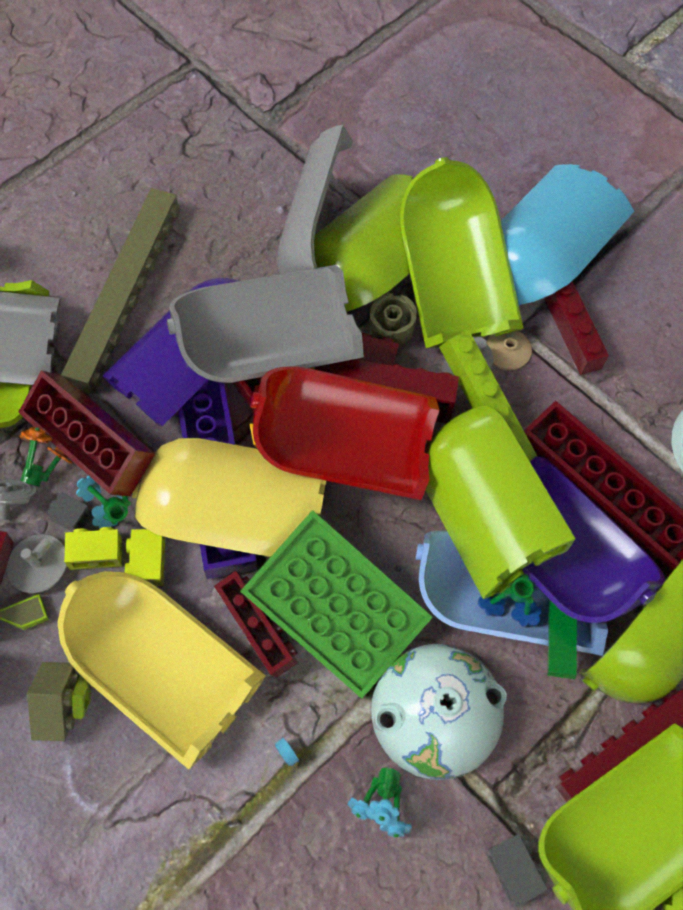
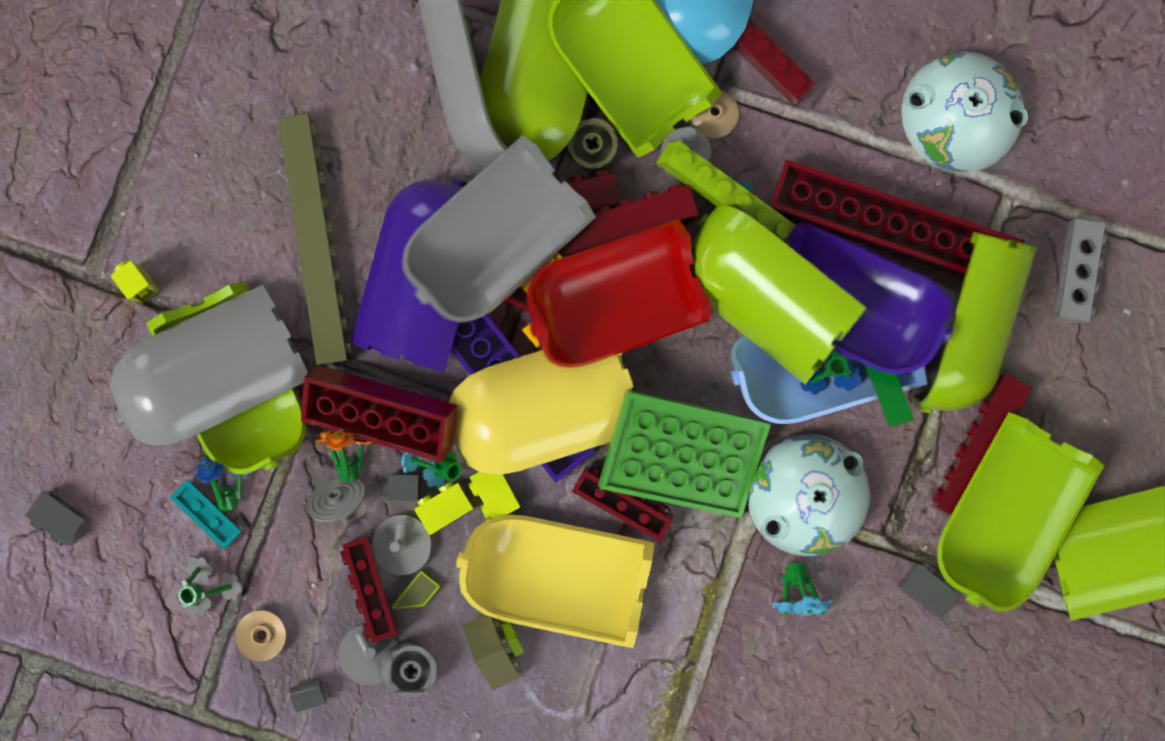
camera: 30 degrees left, 20 degrees up
medium azure tile [275,738,299,766] -> none

